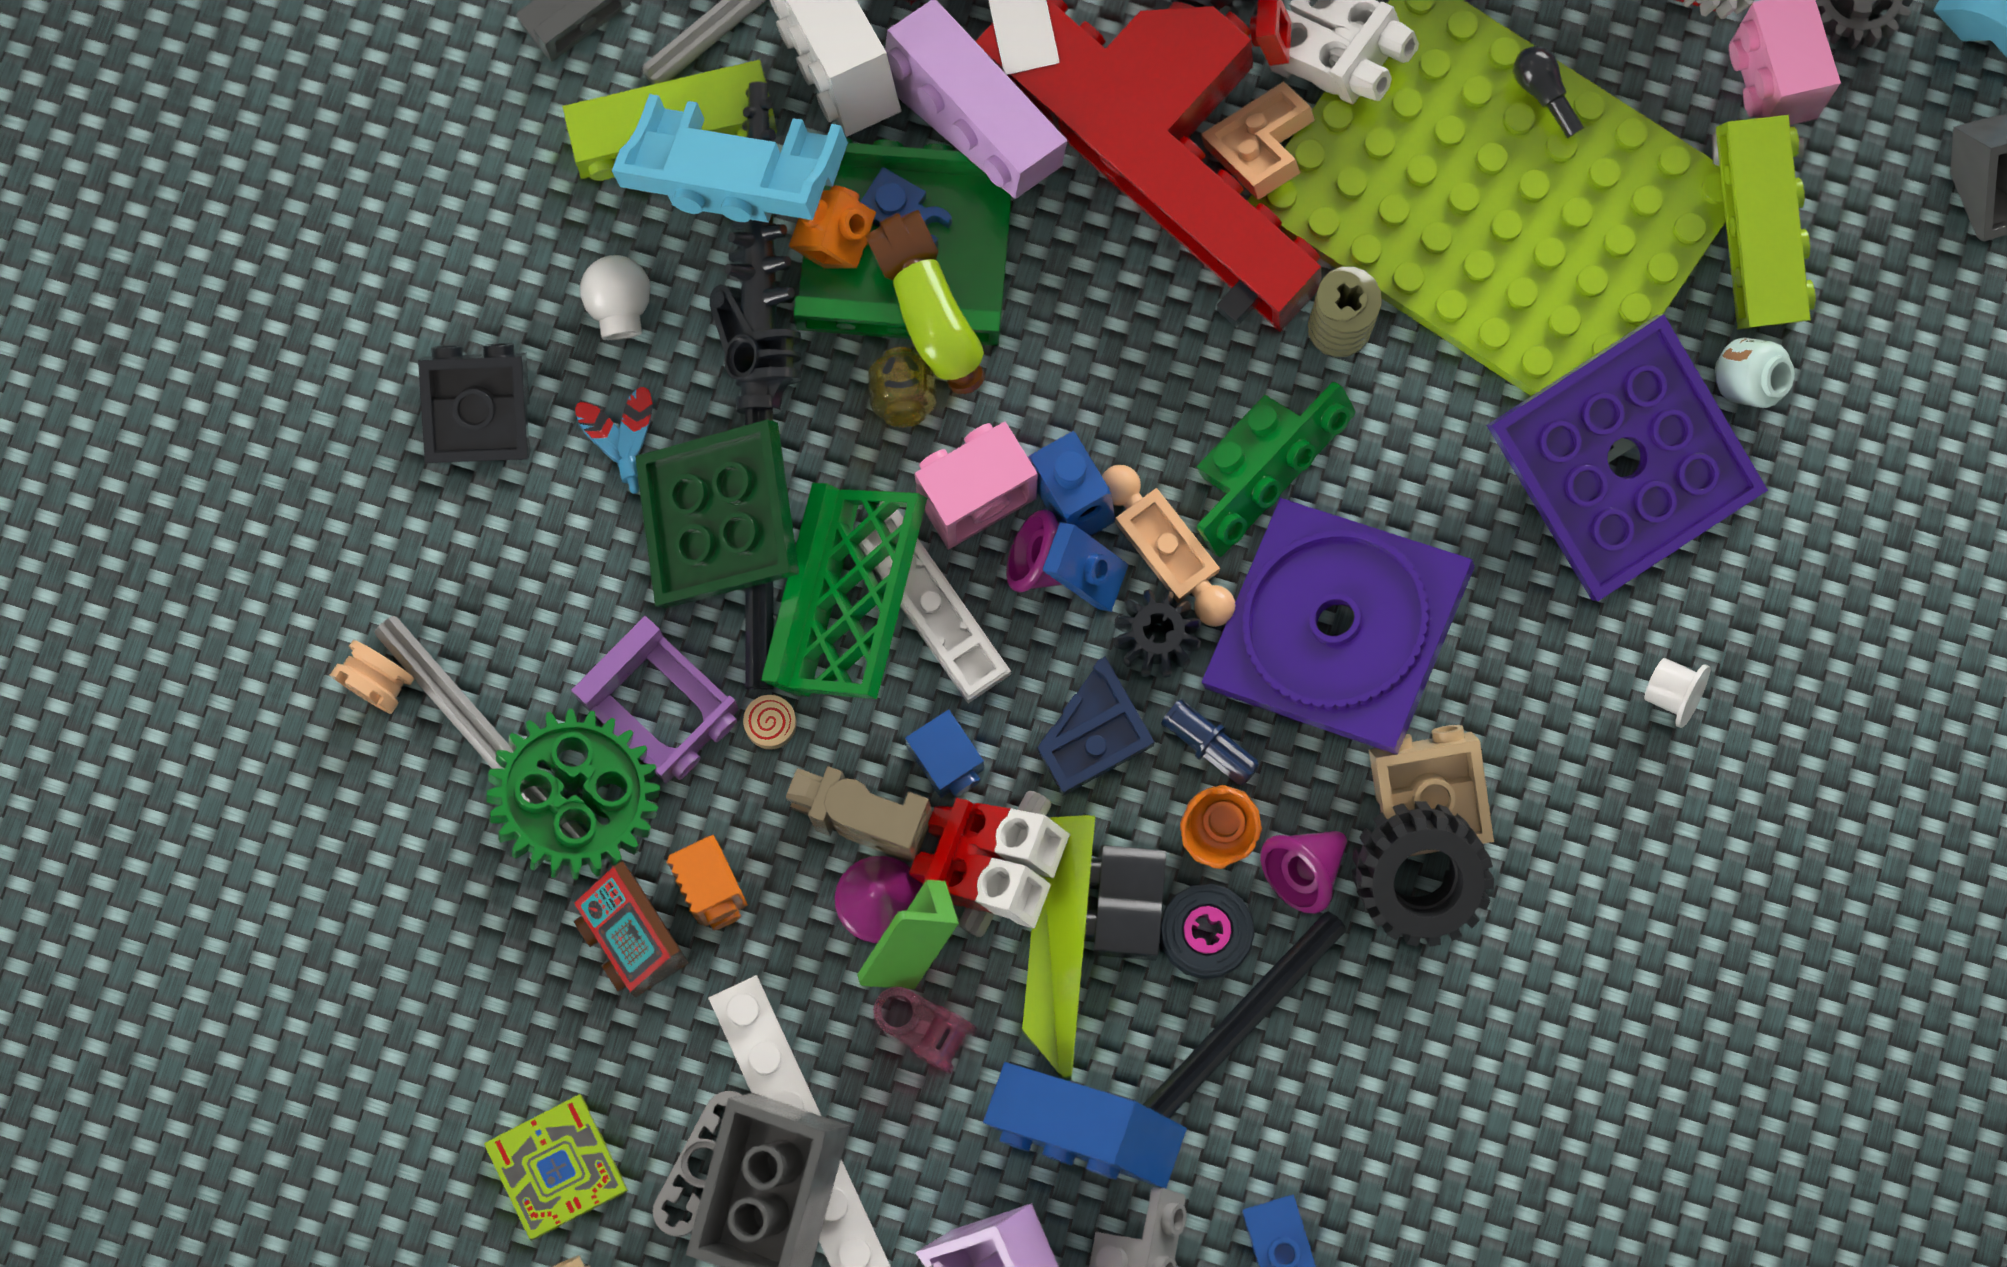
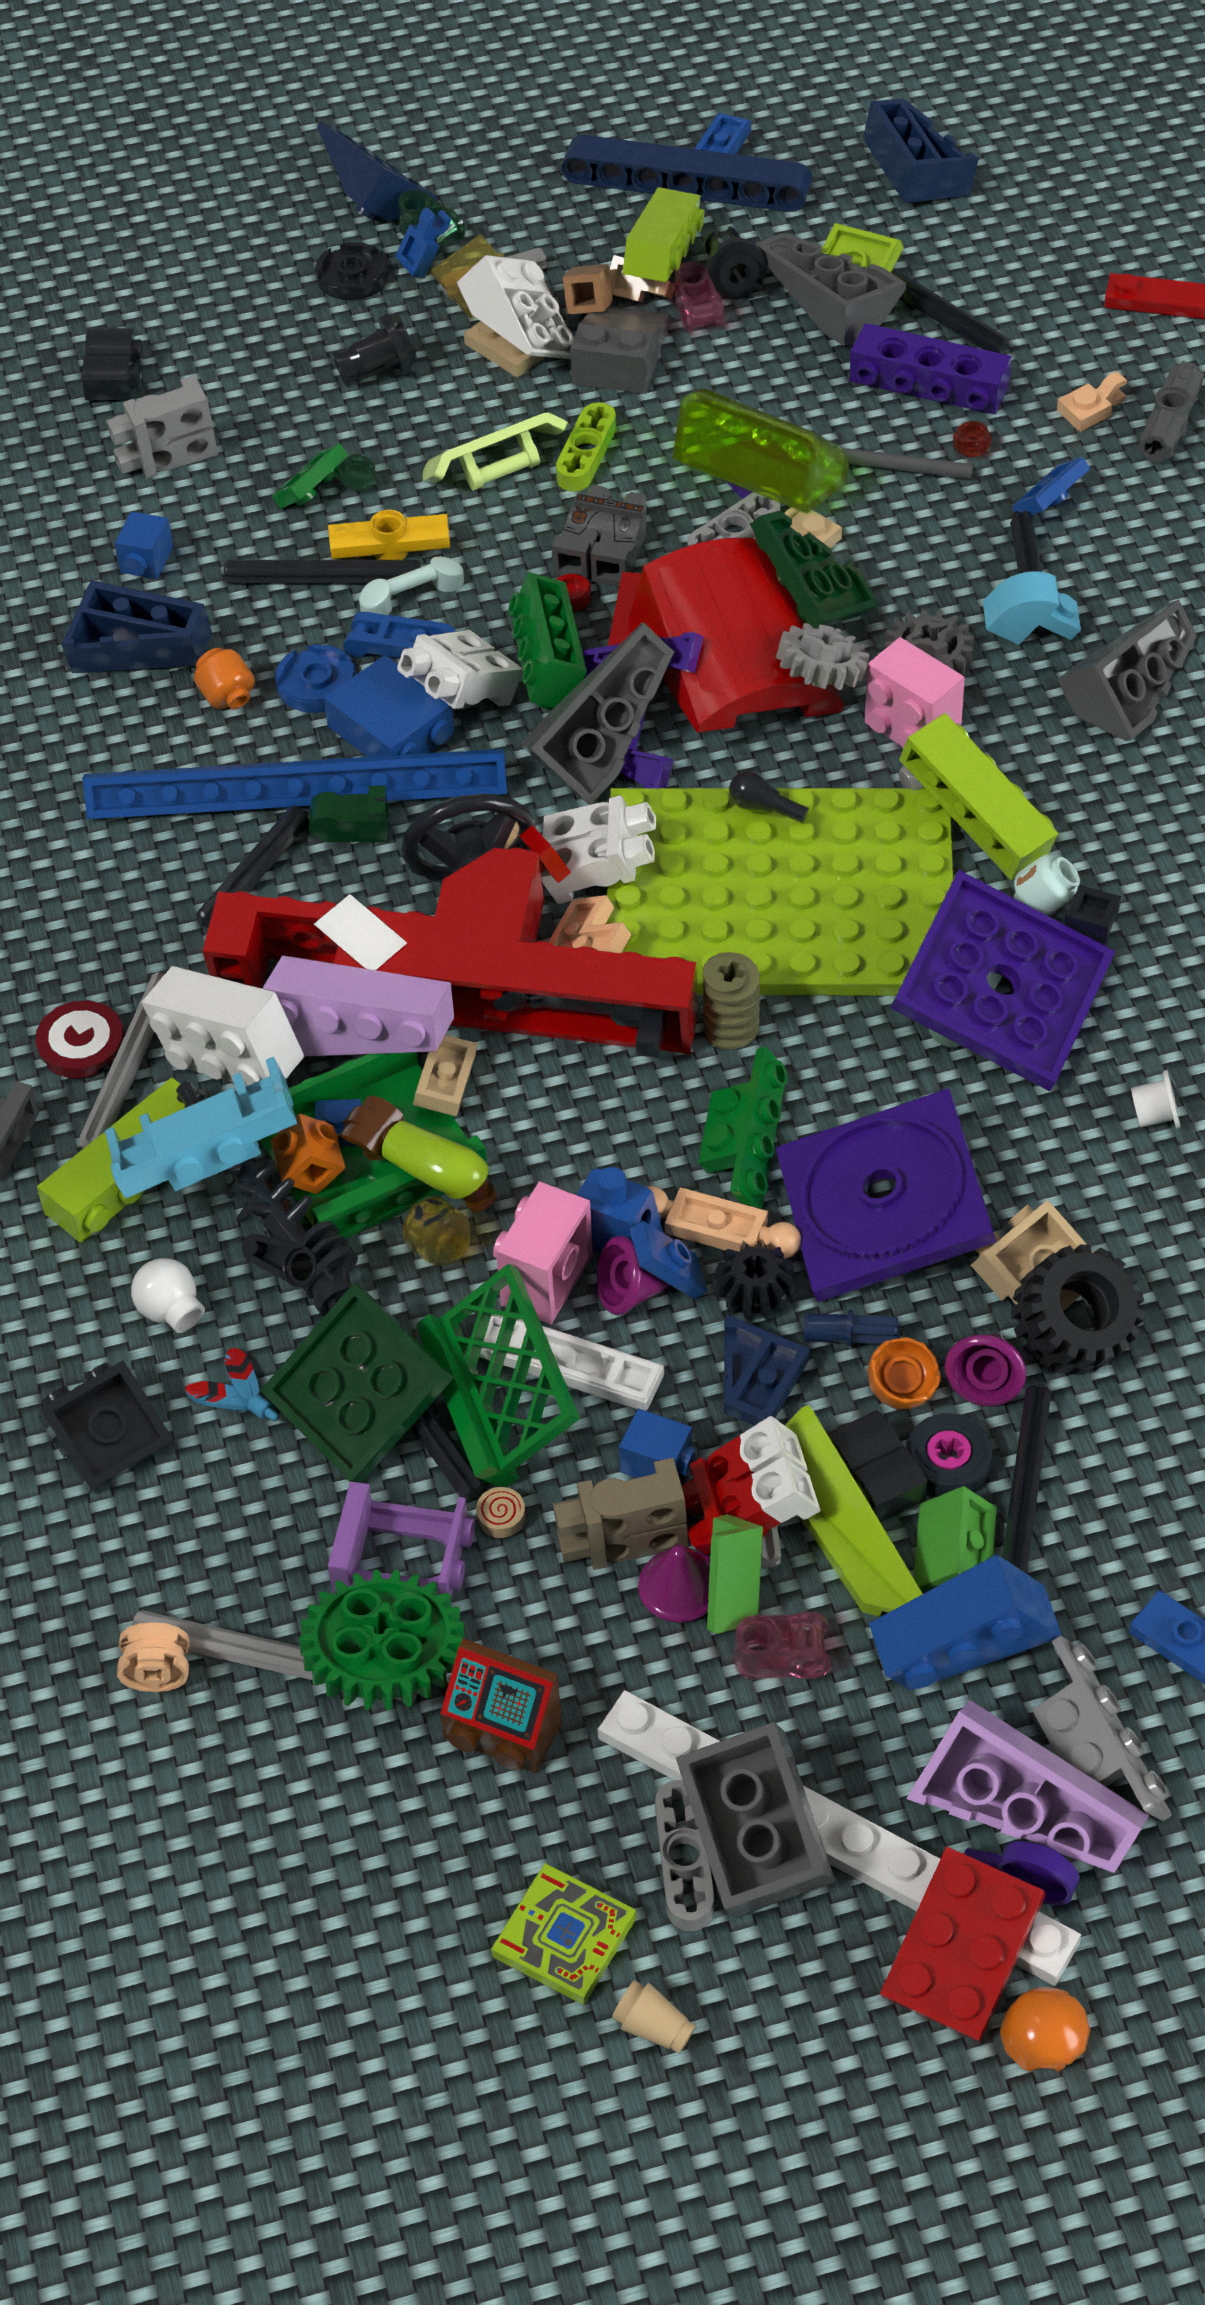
camera: 30 degrees left, 25 degrees down
orange brick [667,835,748,931] -> none
none -> tan plate [413,1035,478,1117]
none -> bright green panel [914,1486,997,1592]
none -> black panel [1065,885,1121,947]

